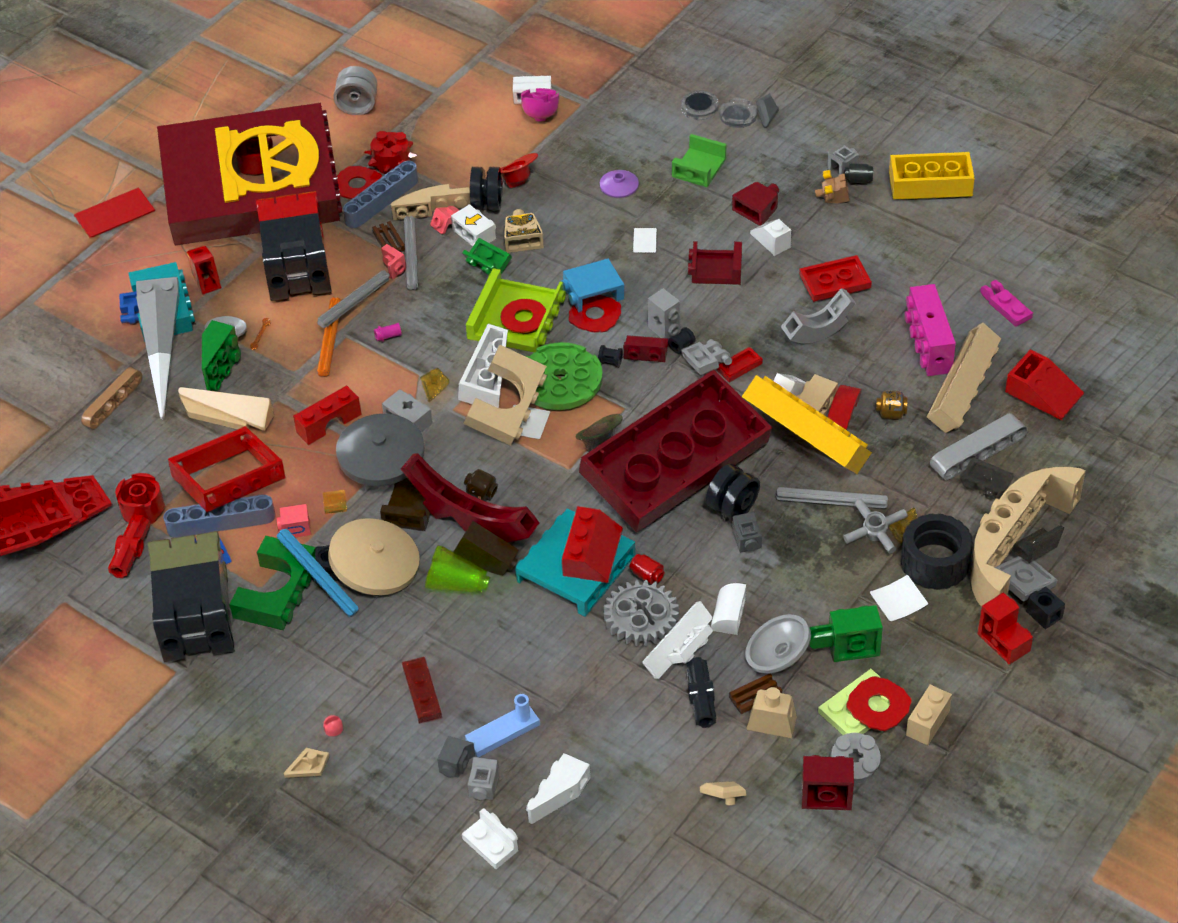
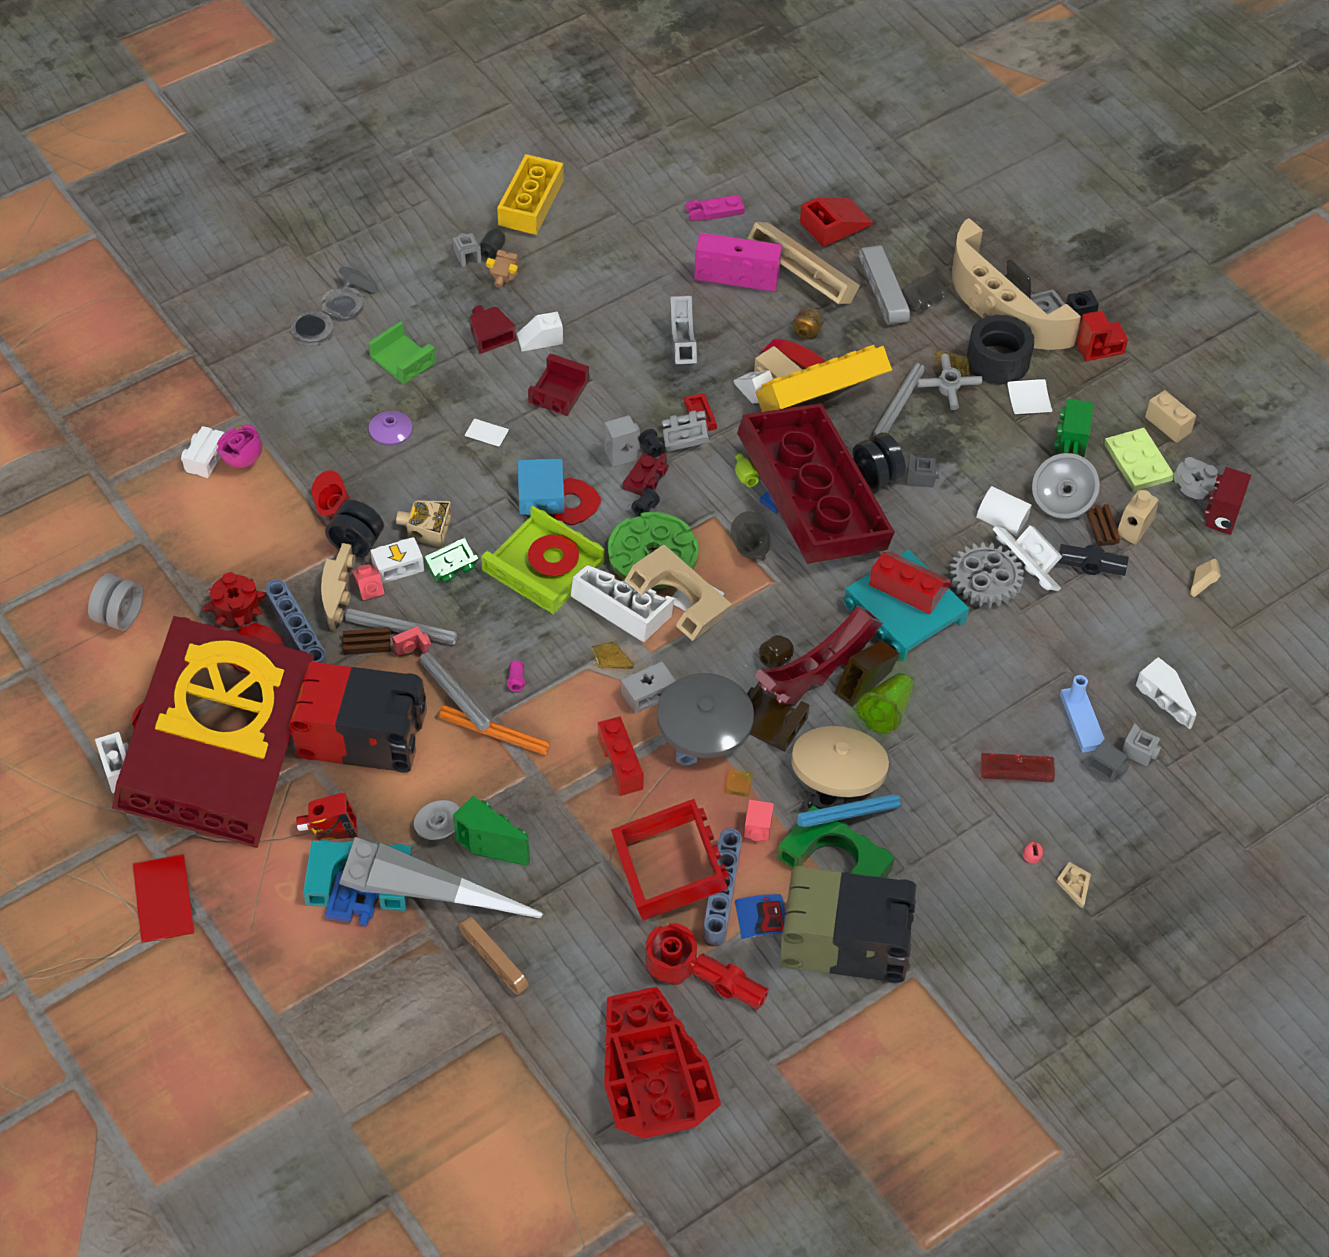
camera: 75 degrees left, 5 degrees up
wedge [178,387,274,431] -> none
clear orange hinge [250,318,271,350] -> none
white bracket [462,808,518,869] -> none
red brick [629,554,665,585] -> none
red plate [799,255,872,302] -> none
red piece [846,676,912,731] -> none

